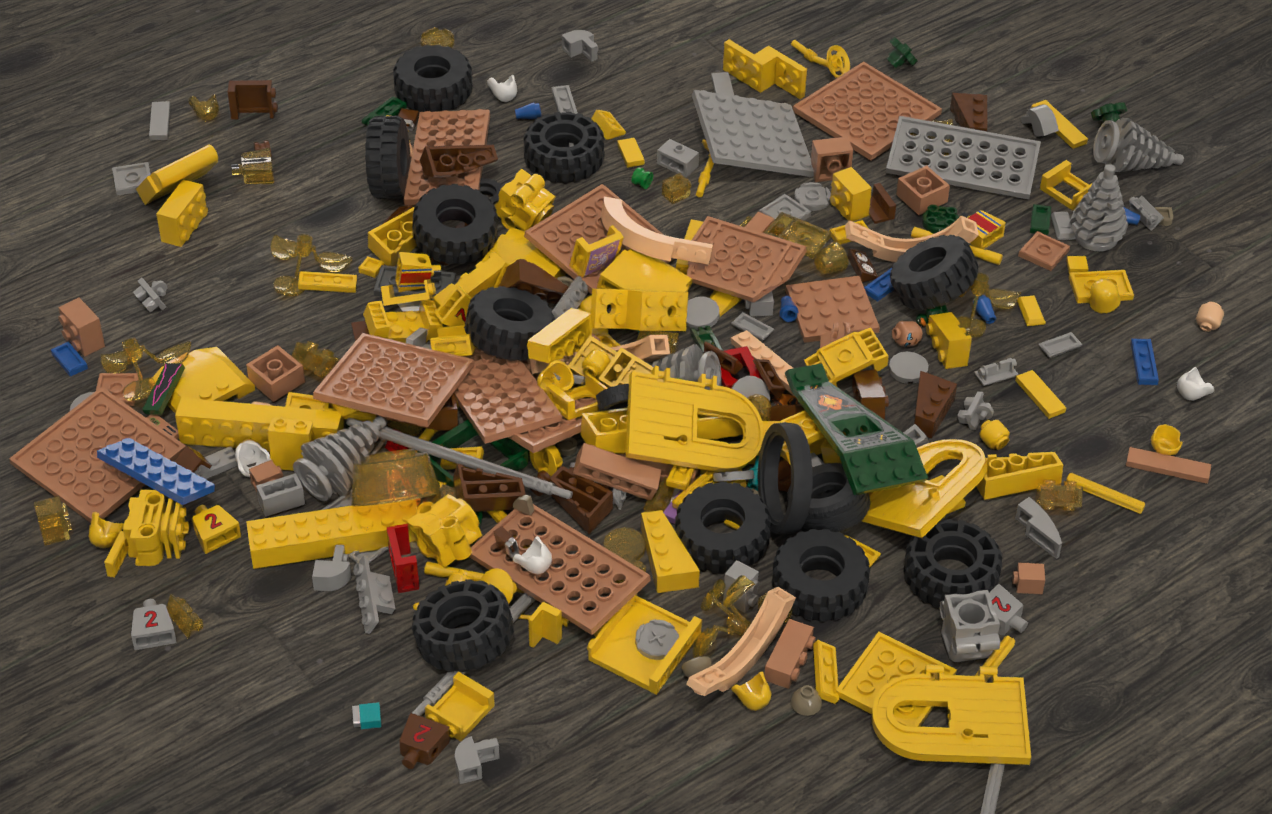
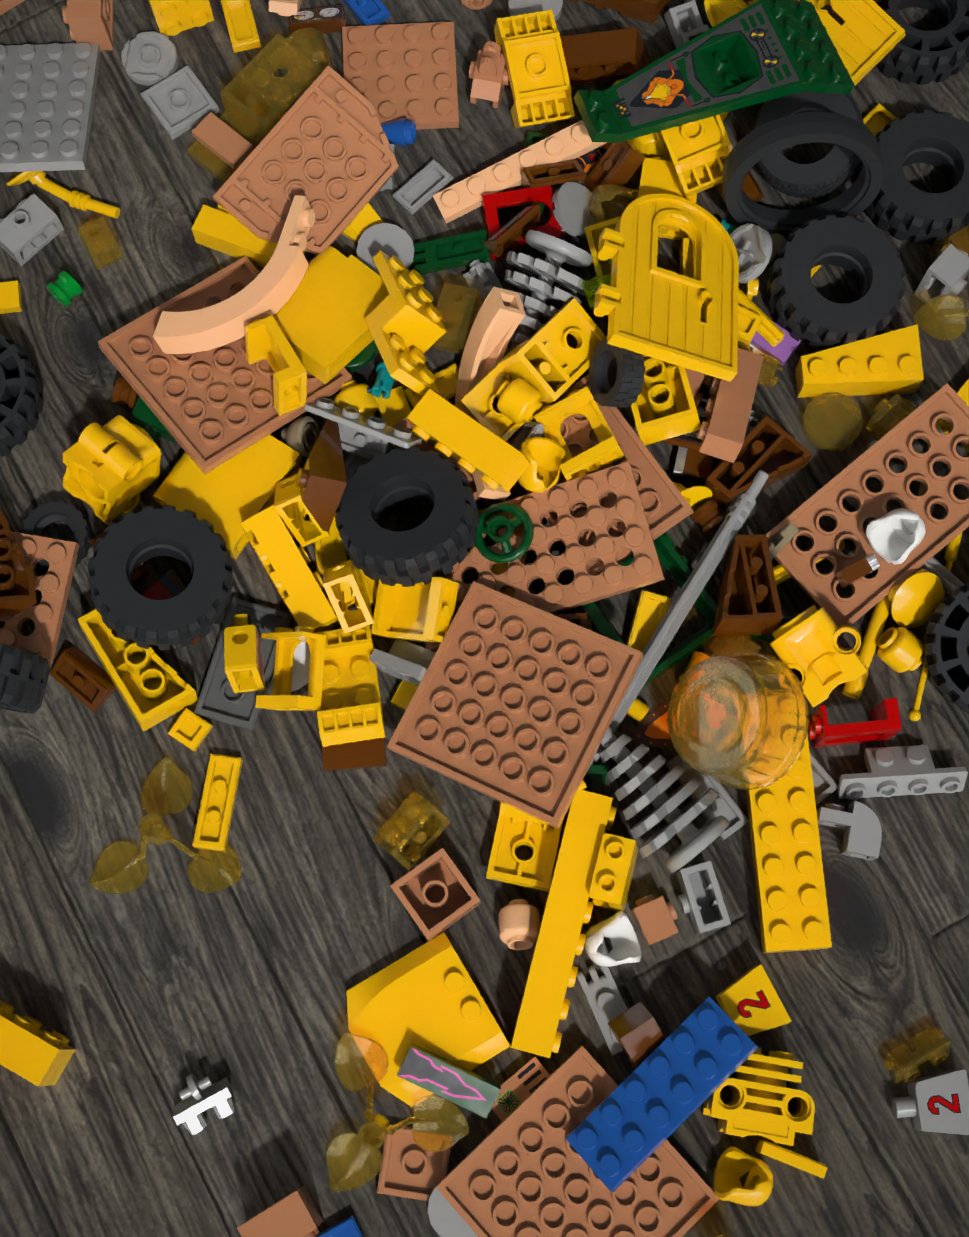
camera: 80 degrees left, 30 degrees up
none -> dark green piece [474,503,534,563]

